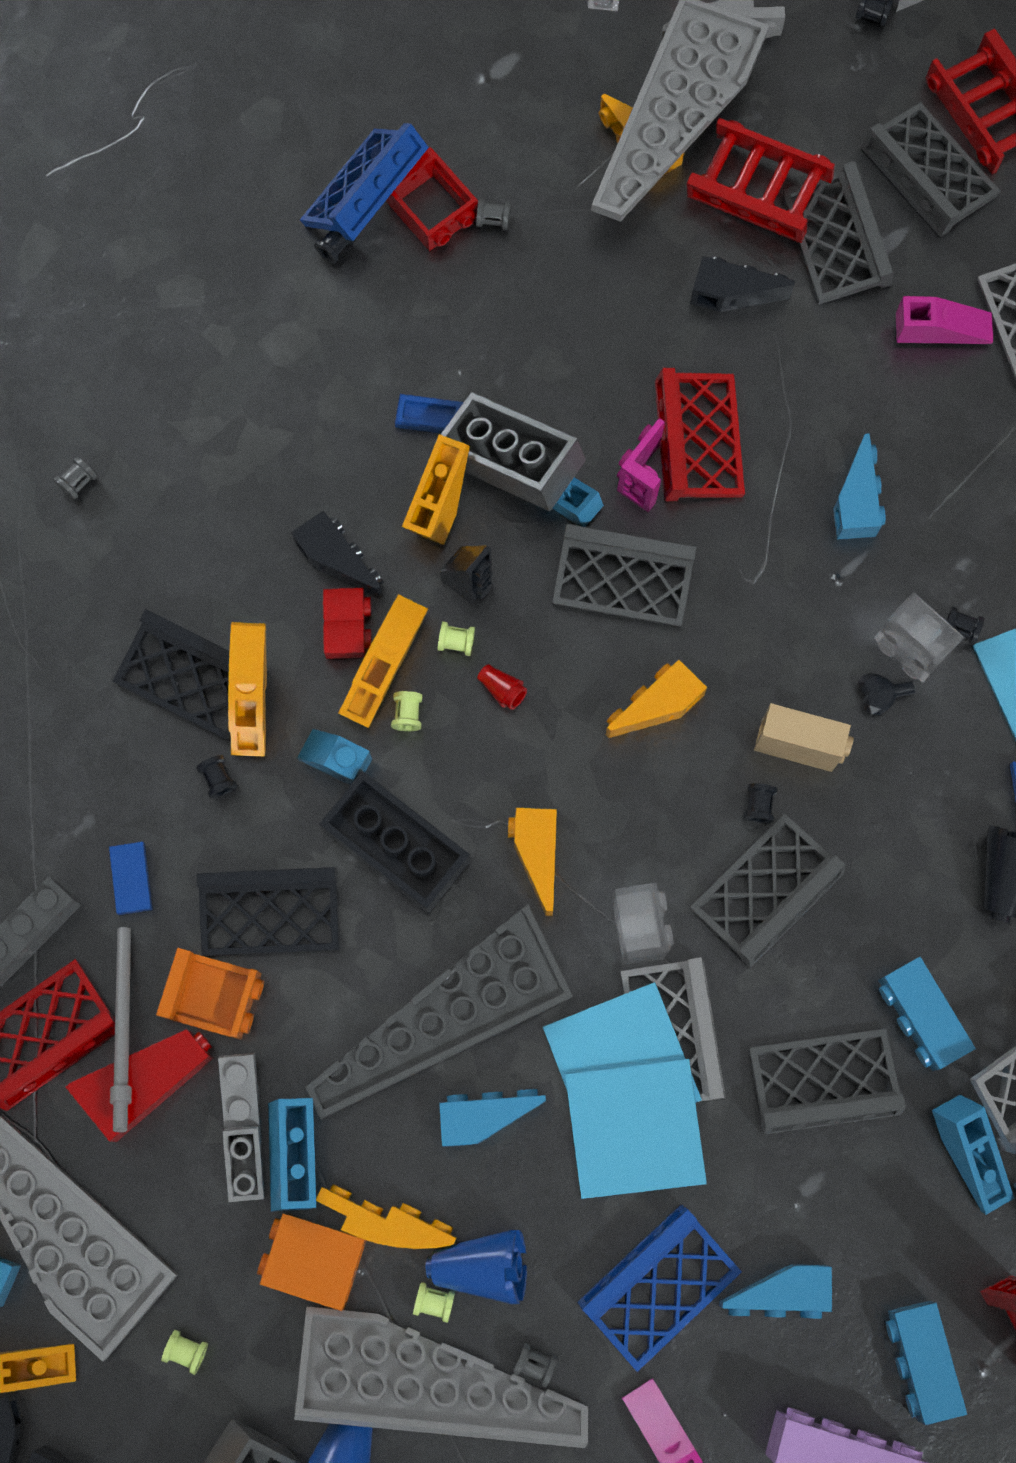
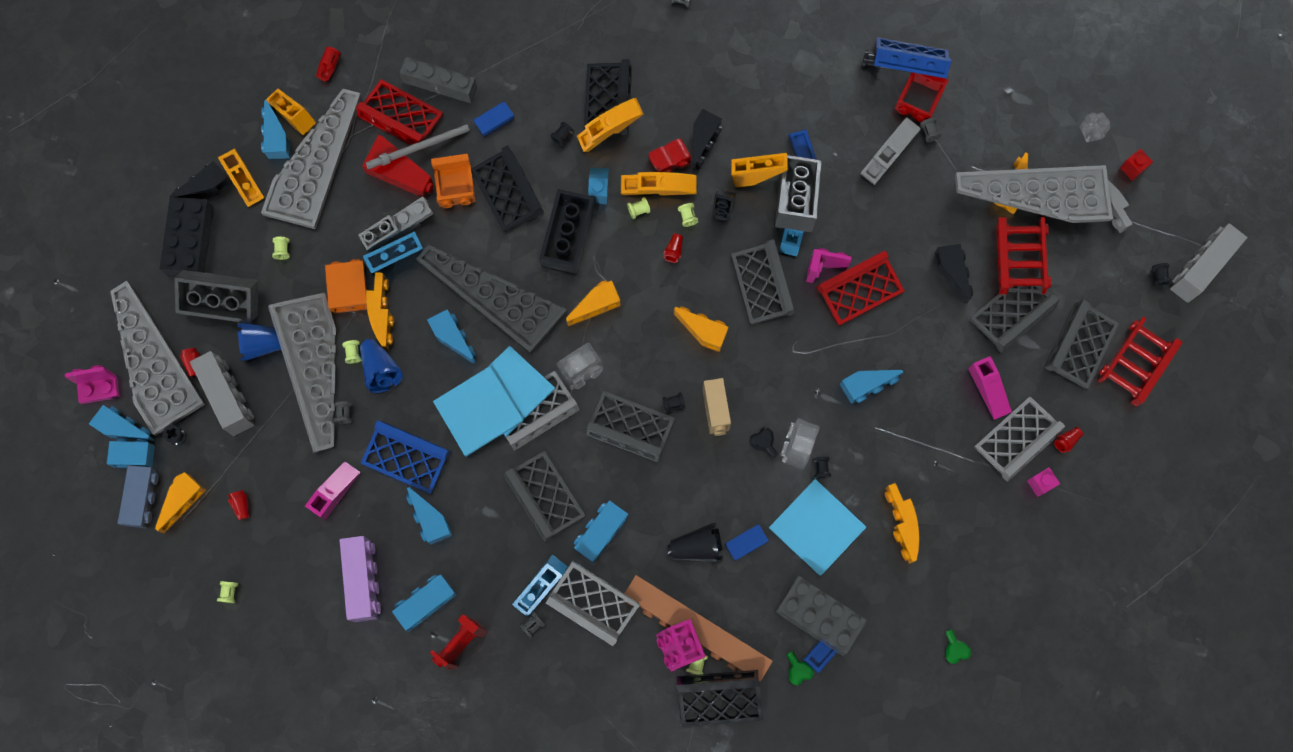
camera: 65 degrees right, 0 degrees up
none -> light grey slope [860,117,921,185]

